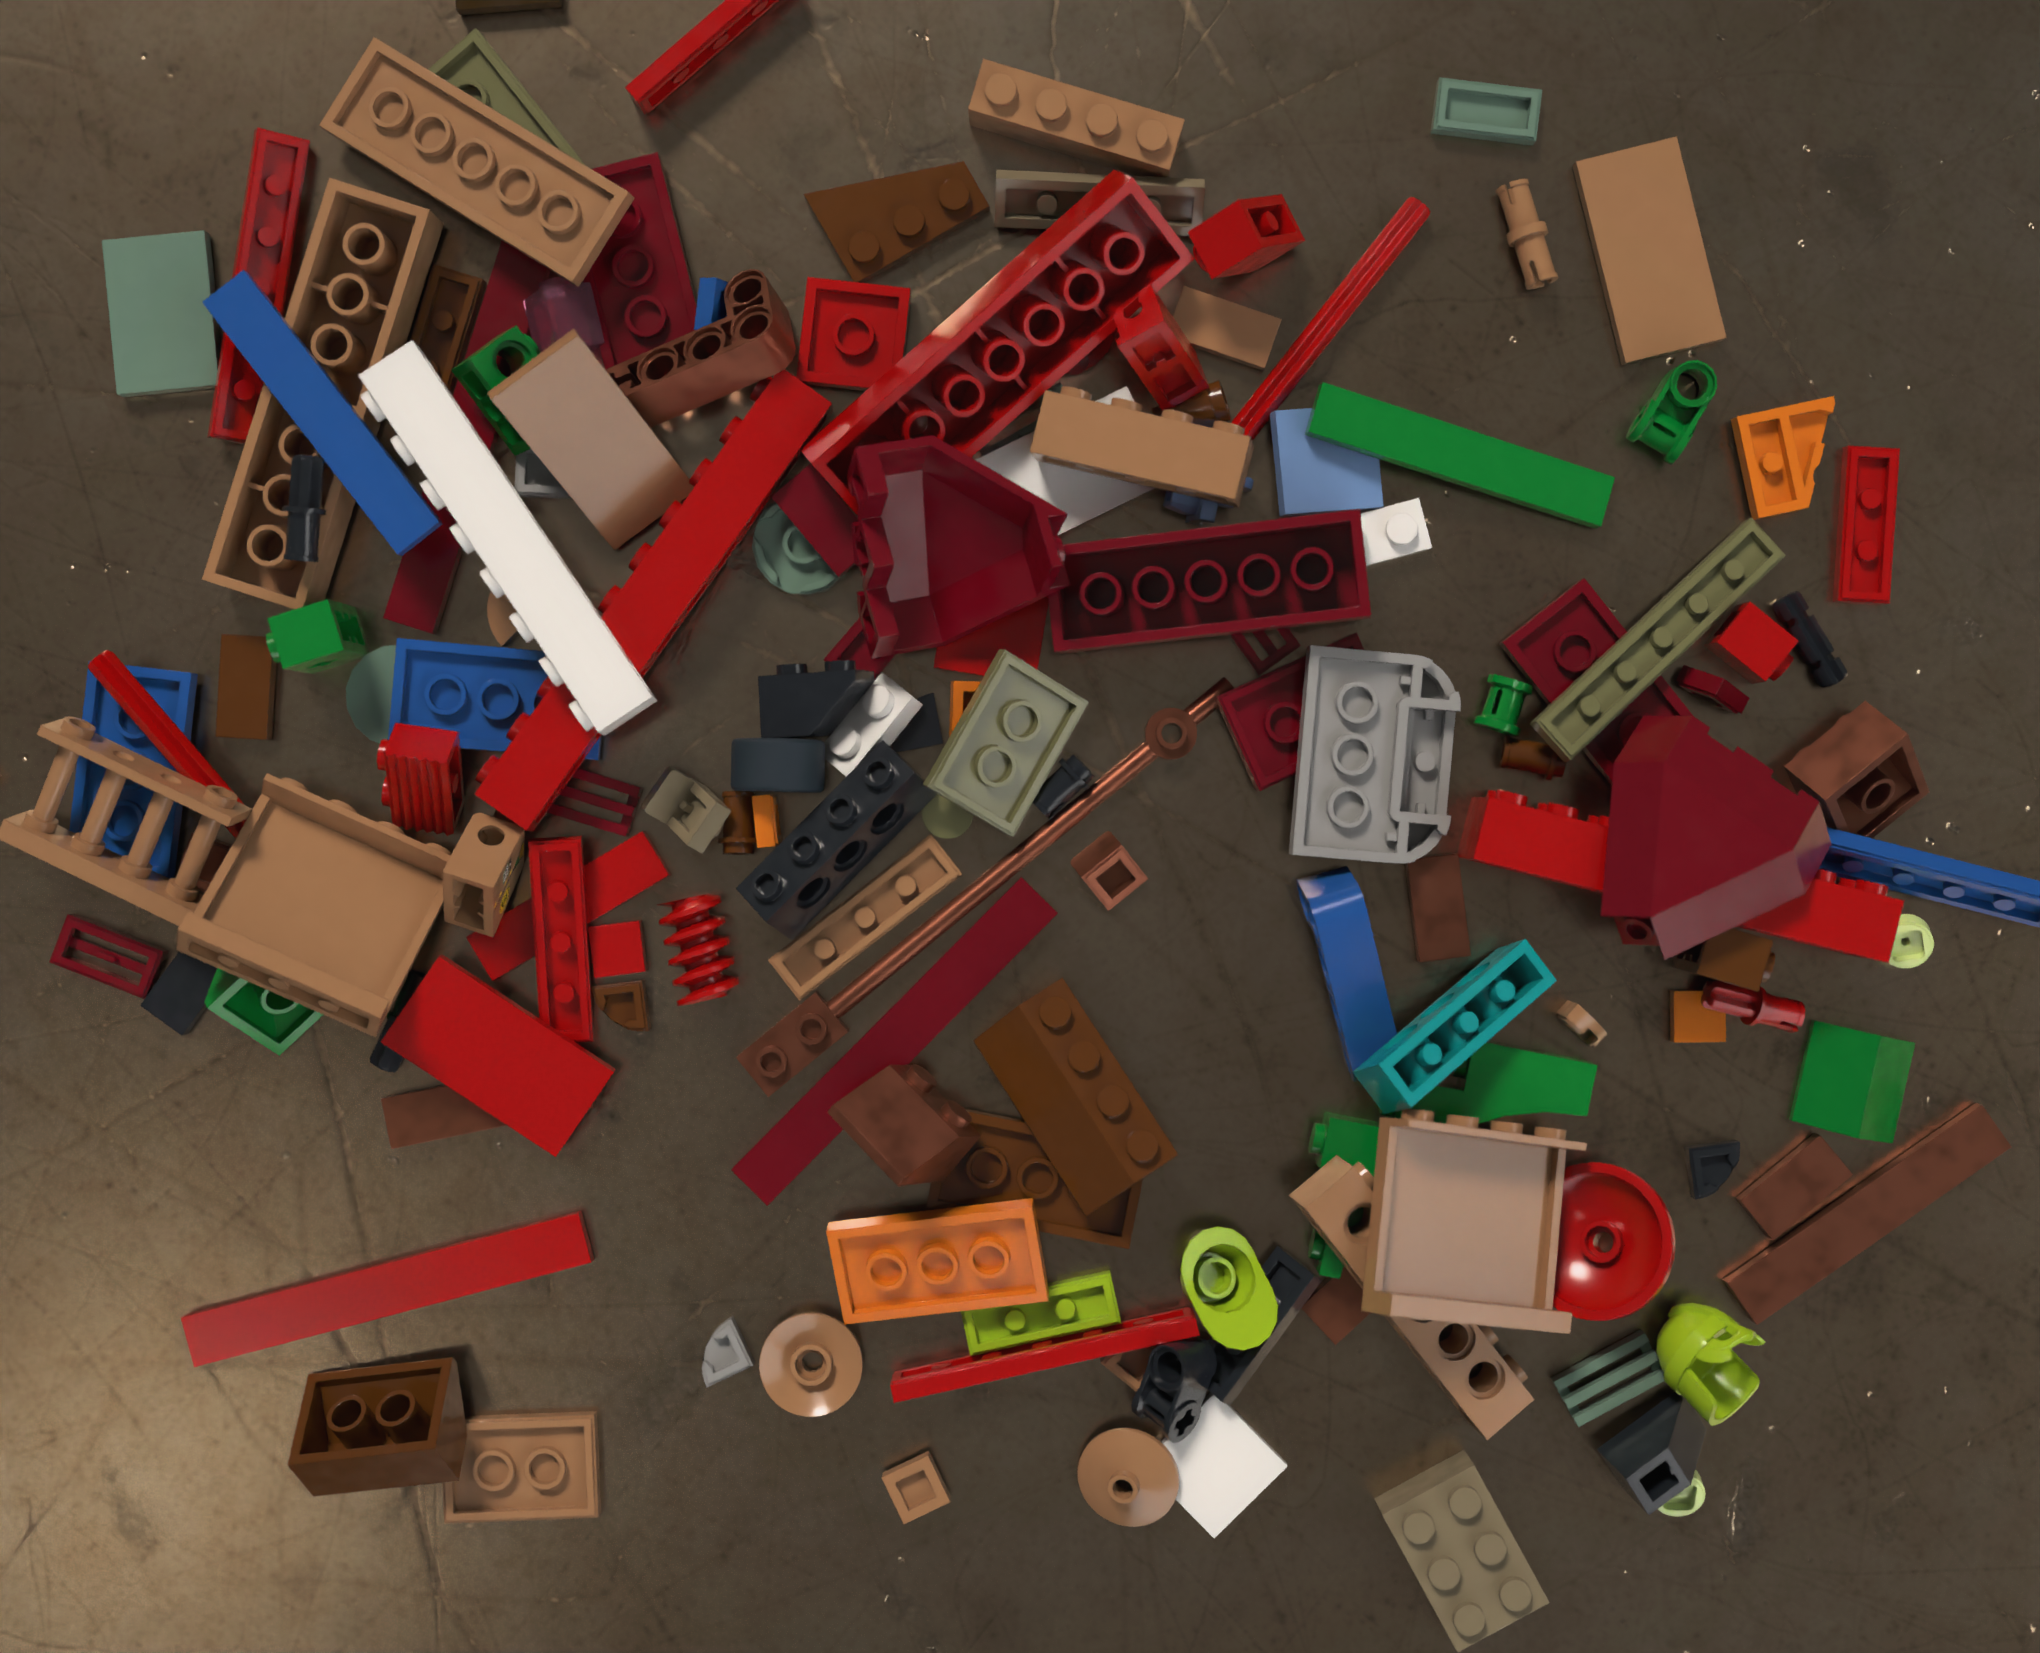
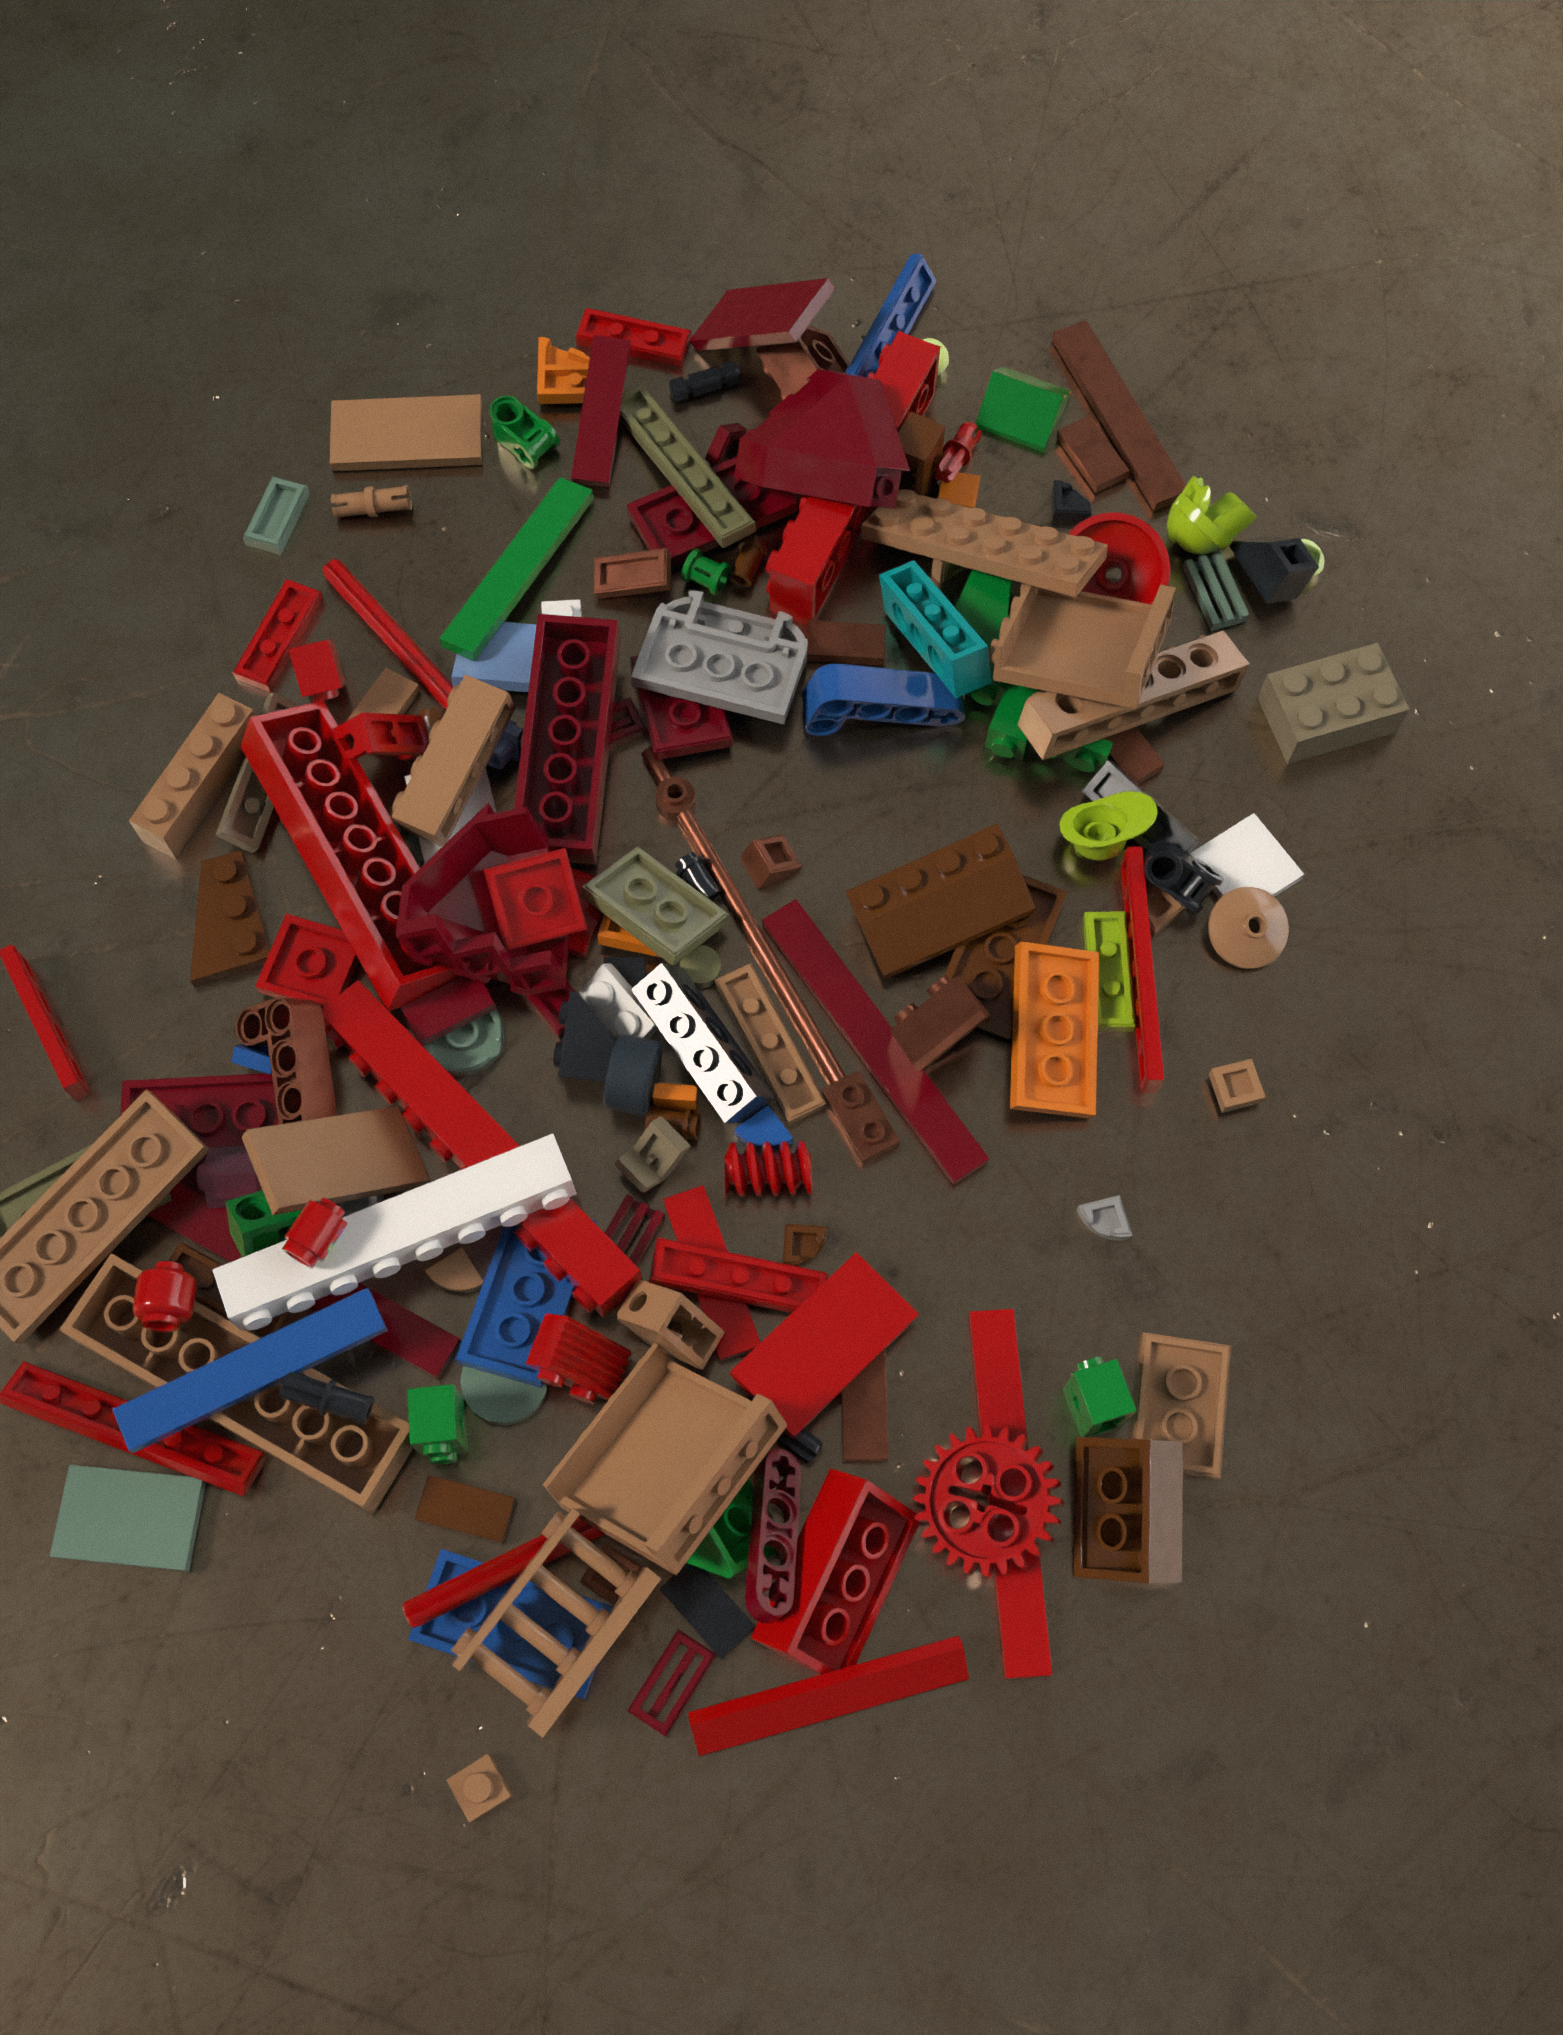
camera: 80 degrees left, 20 degrees down
red tile [588,920,648,978] -> none
medium nougat dish [759,1312,863,1417] -> none
red brick [1704,601,1799,684] -> none
none -> red head [133,1261,197,1332]
none -> red tile [232,579,324,693]
none -> red brick [282,1197,348,1269]
none -> red tile [483,848,587,951]
none -> dark red tile [571,335,631,488]
none -> copper tile [594,548,671,599]
none -> red tile [688,1636,969,1756]
none -> dark red tile [689,278,835,351]
none -> blue tile [734,1105,793,1149]
none -> dark red beam [745,1449,801,1624]
none -> red slope [751,1468,920,1675]
none -> medium nougat plate [861,489,1108,598]
none -> red gear [913,1424,1064,1578]
none -> green brick [1063,1356,1137,1437]

